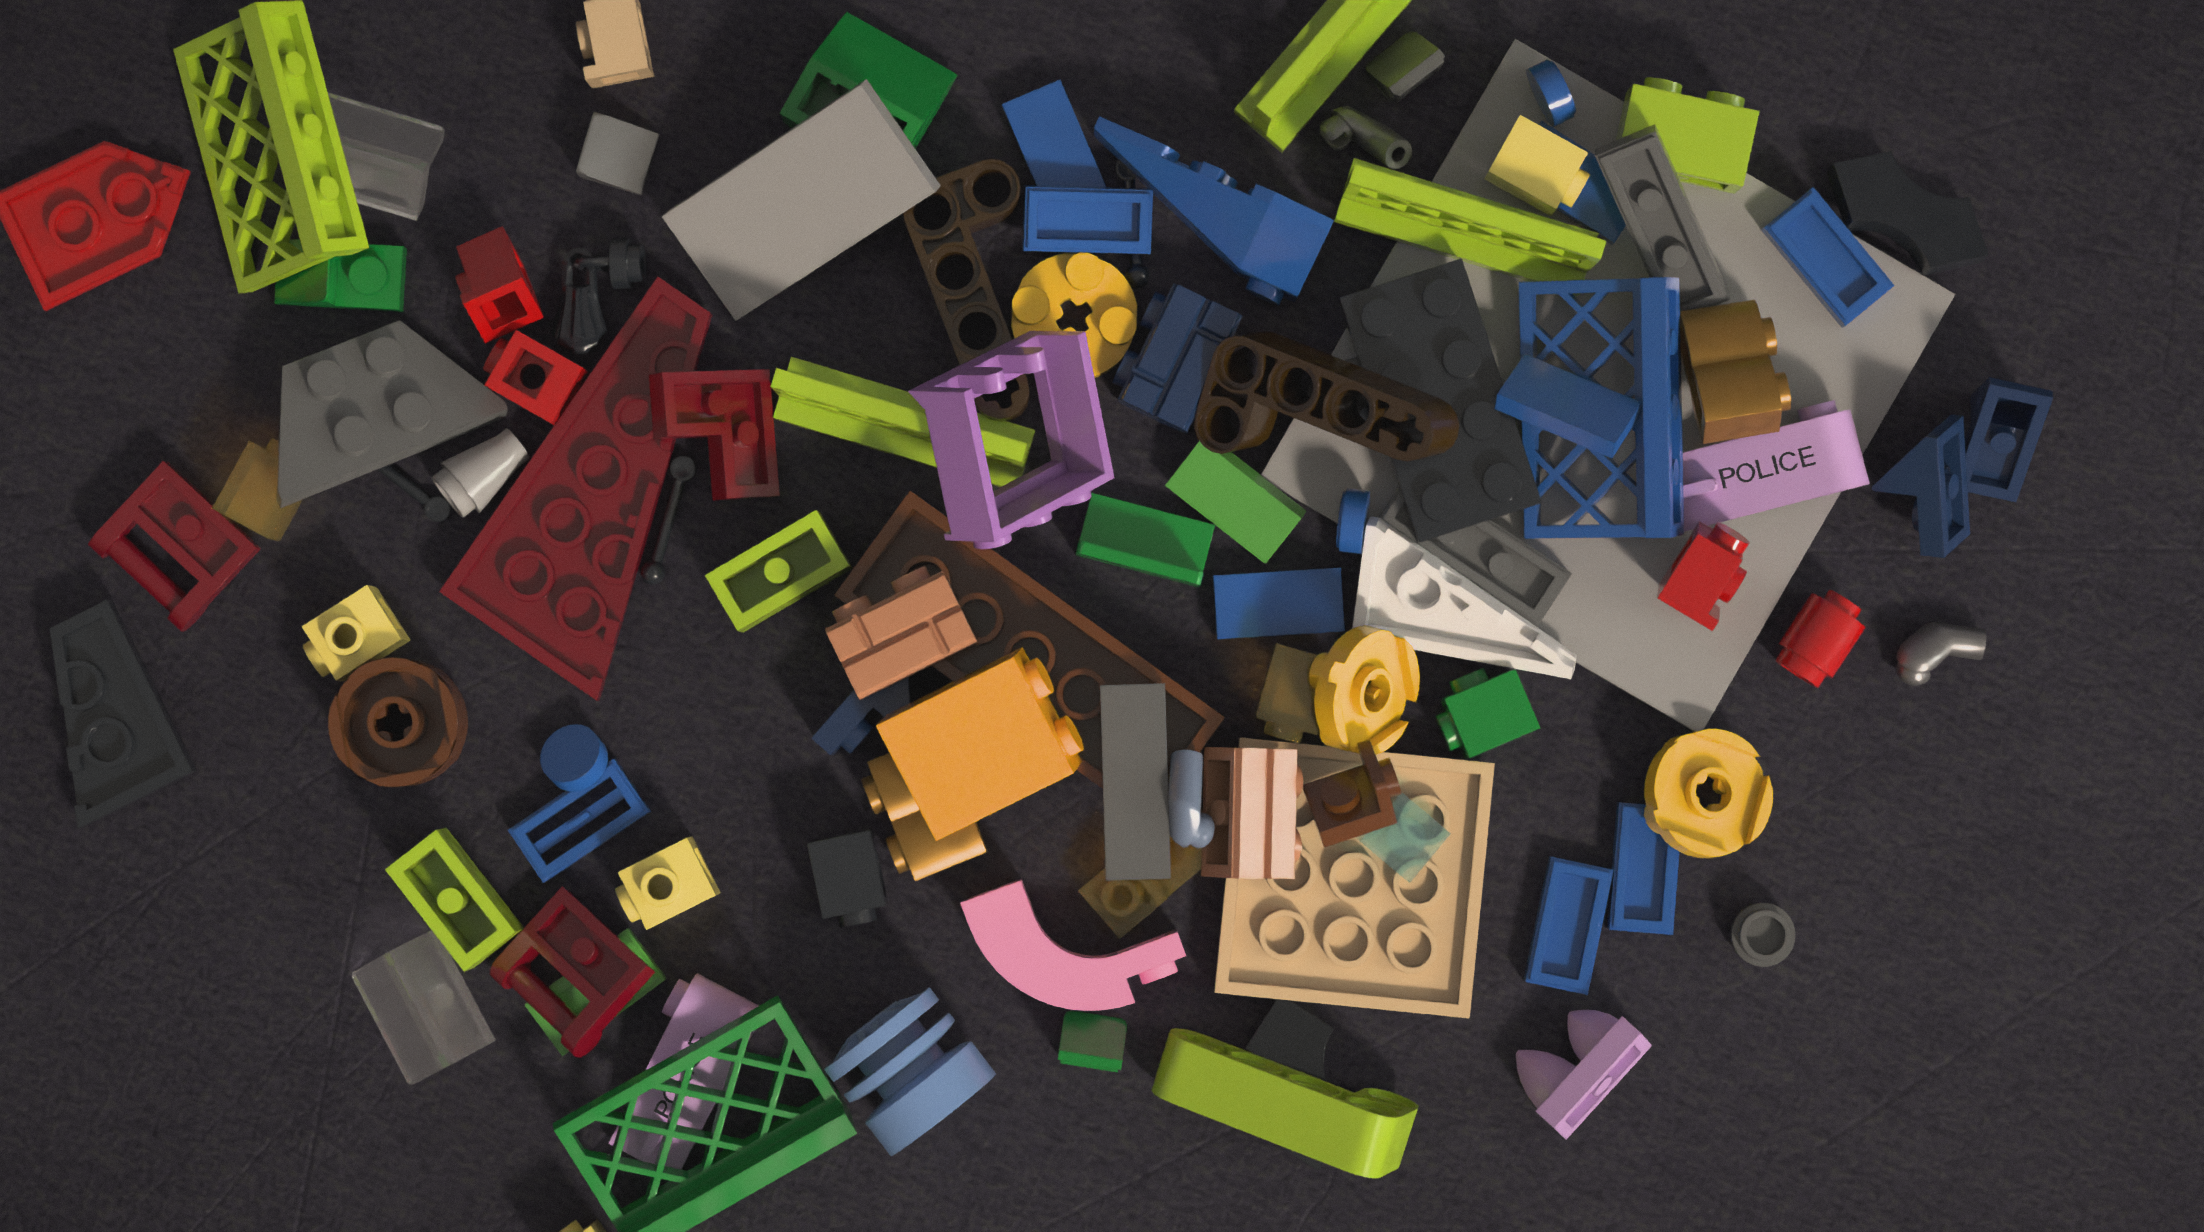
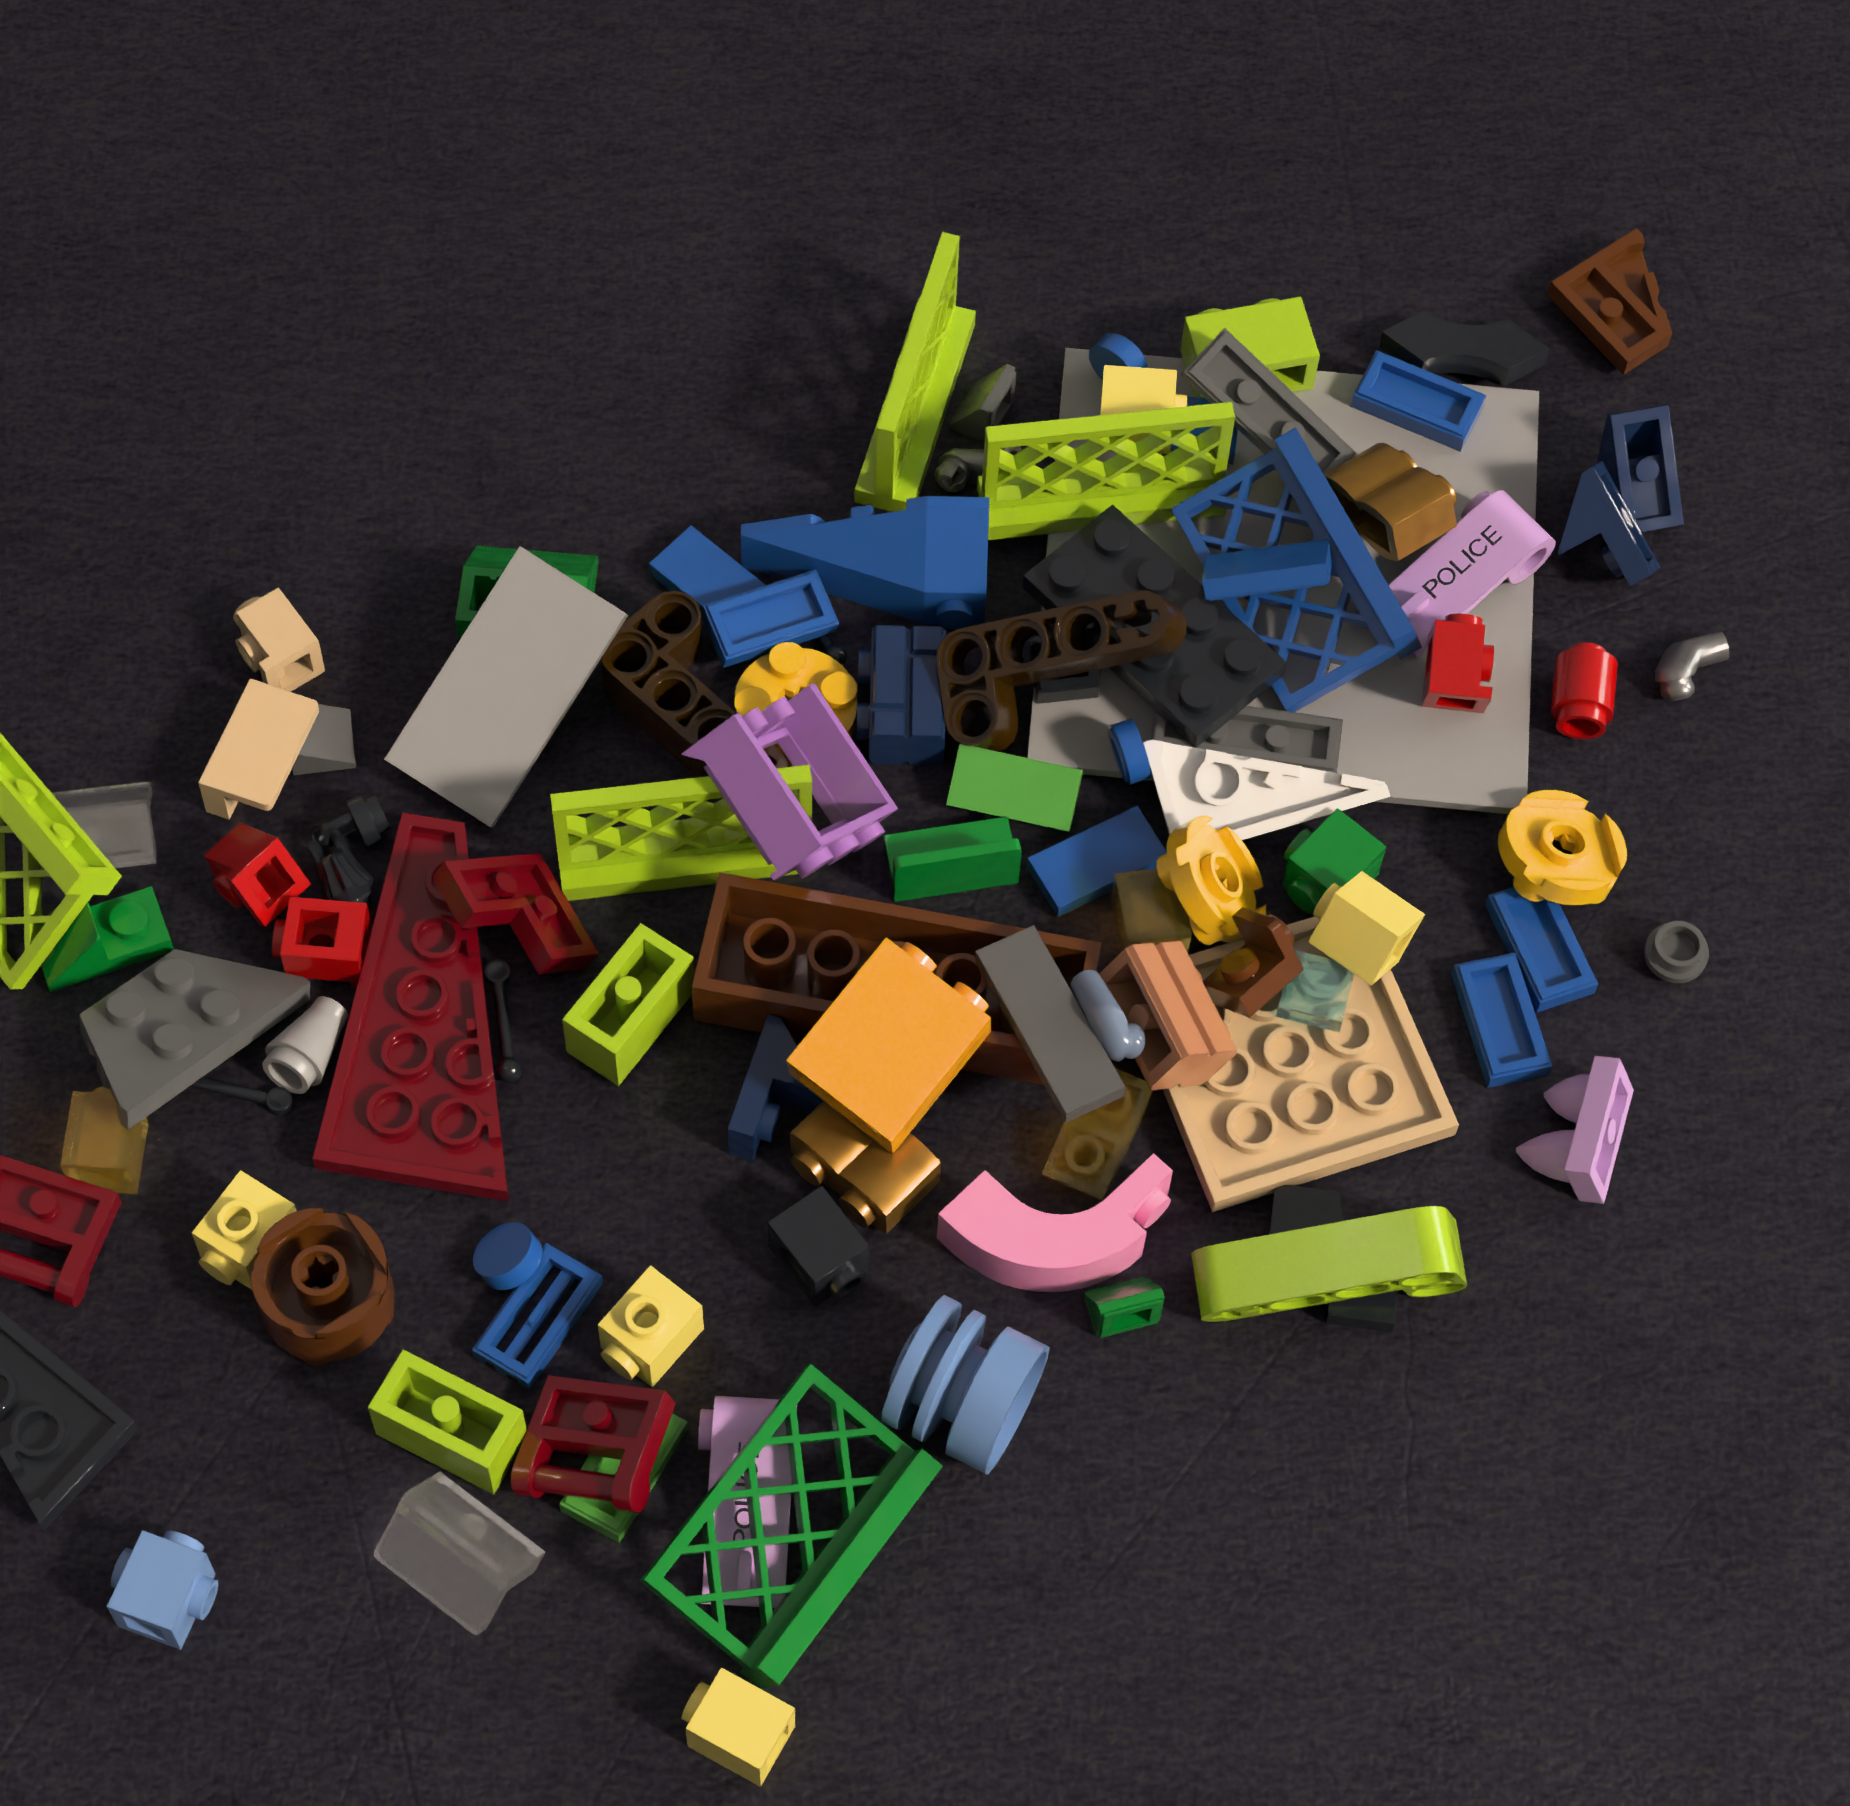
camera: 20 degrees left, 25 degrees down
nougat brick [825,566,978,700] -> none
none -> medium blue brick [107,1530,218,1650]
none -> tan panel [198,678,319,820]
none -> light yellow brick [1308,871,1425,986]
none -> reddish brown wing [1547,228,1672,375]

